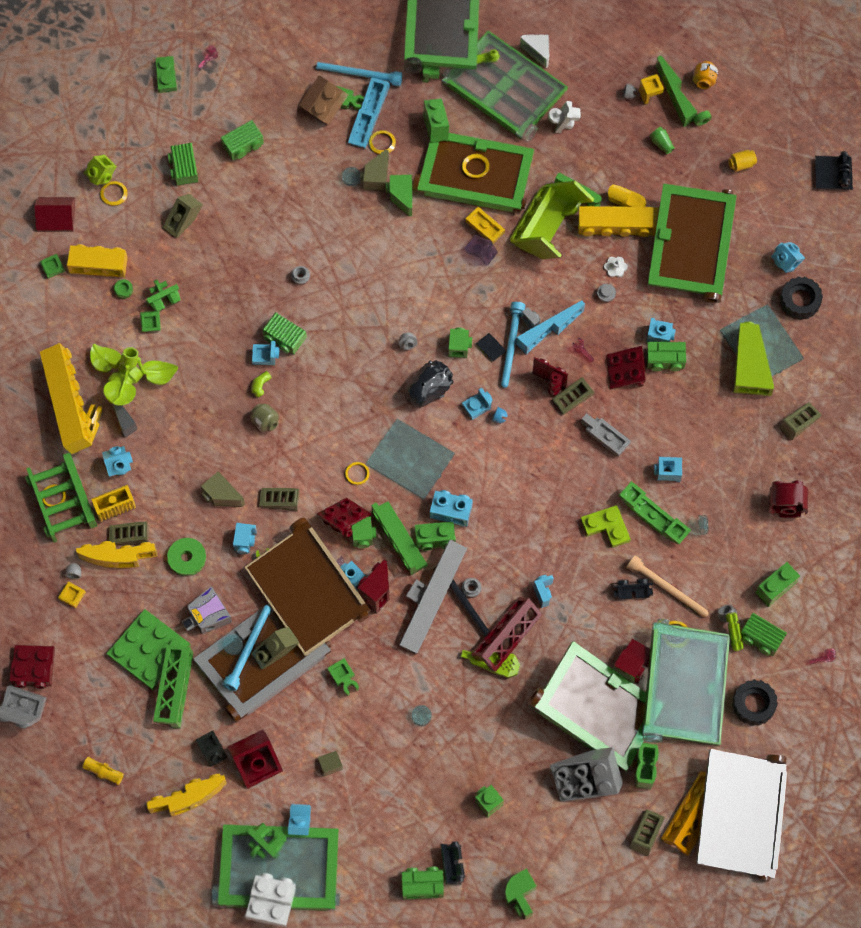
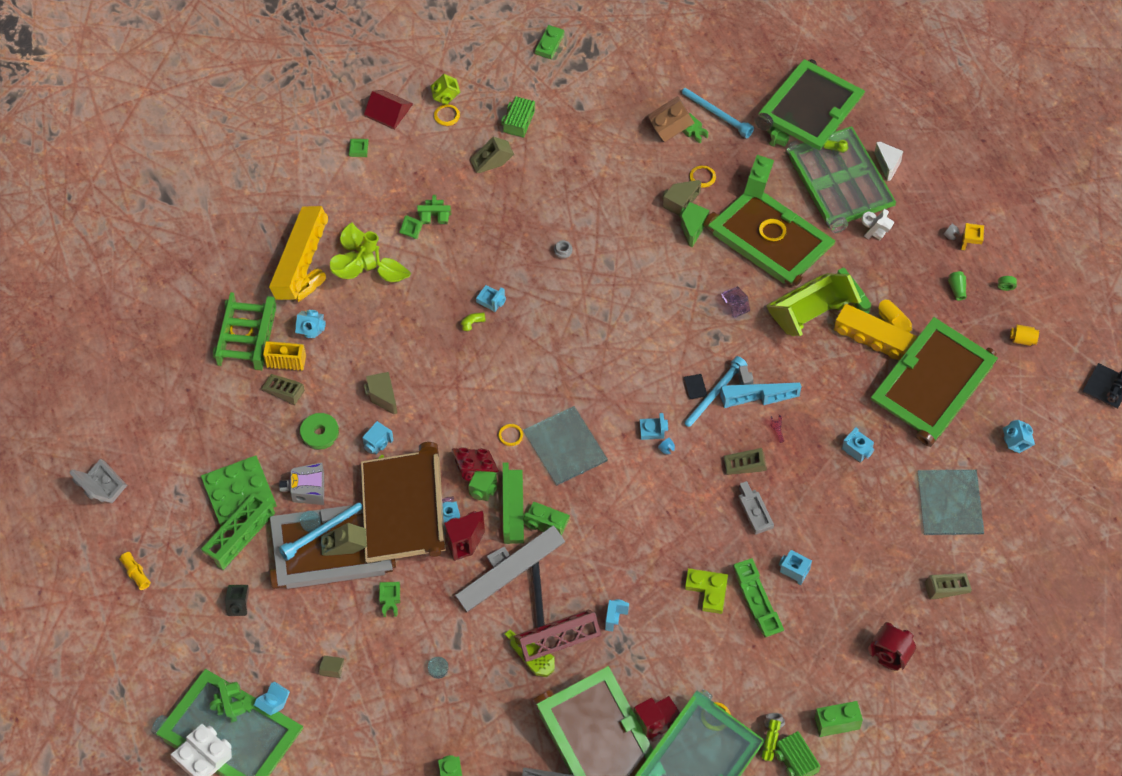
camera: 30 degrees right, 10 degrees down
dark red plate [10,645,55,689] -> none
yellow tile [58,581,86,609] -> none
light grey hinge [65,563,81,579] -> none
yellow brick [67,244,128,278] -> none
yellow slope [76,541,157,568] -> none
dark grey slope [112,404,137,437] -> none
bright green tile [114,279,133,299] -> none
yellow slope [147,774,227,817] -> none
clear pink hand [198,45,218,69] -> none
bright green brick [220,120,264,160] -> none
dark red slope [227,729,283,789] -> none
olive head [251,404,279,432] -> none
olive slope [259,488,300,511] -> none
bright green brick [262,312,307,355] -> none
clear light blue tile [342,167,361,186] -> none
medium azure slope [348,77,390,149] -> none
light grey plate [399,332,418,350] -> none
black piece [404,360,454,408] -> none
medium azure brick [430,490,473,527] -> none
bright green brick [448,327,472,358] -> none
light grey plate [462,578,481,597] -> none
yellow plate [465,207,505,245] -> none
dark red hinge [532,357,568,396] -> none
light grey plate [597,284,616,302] -> none
white plant [604,257,628,277] -> none
dark red hinge [607,346,646,389] -> none
black hinge [612,578,653,600] -> none
light nougat piece [626,555,709,617] -> none
bright green brick [646,342,686,371] -> none
bright green slope [656,55,698,127] -> none
light orange head [693,61,718,89] -> none
clear light blue tile [698,515,709,535] -> none
lime slope [734,322,774,396] -> none
black tyre [780,276,823,320] -> none

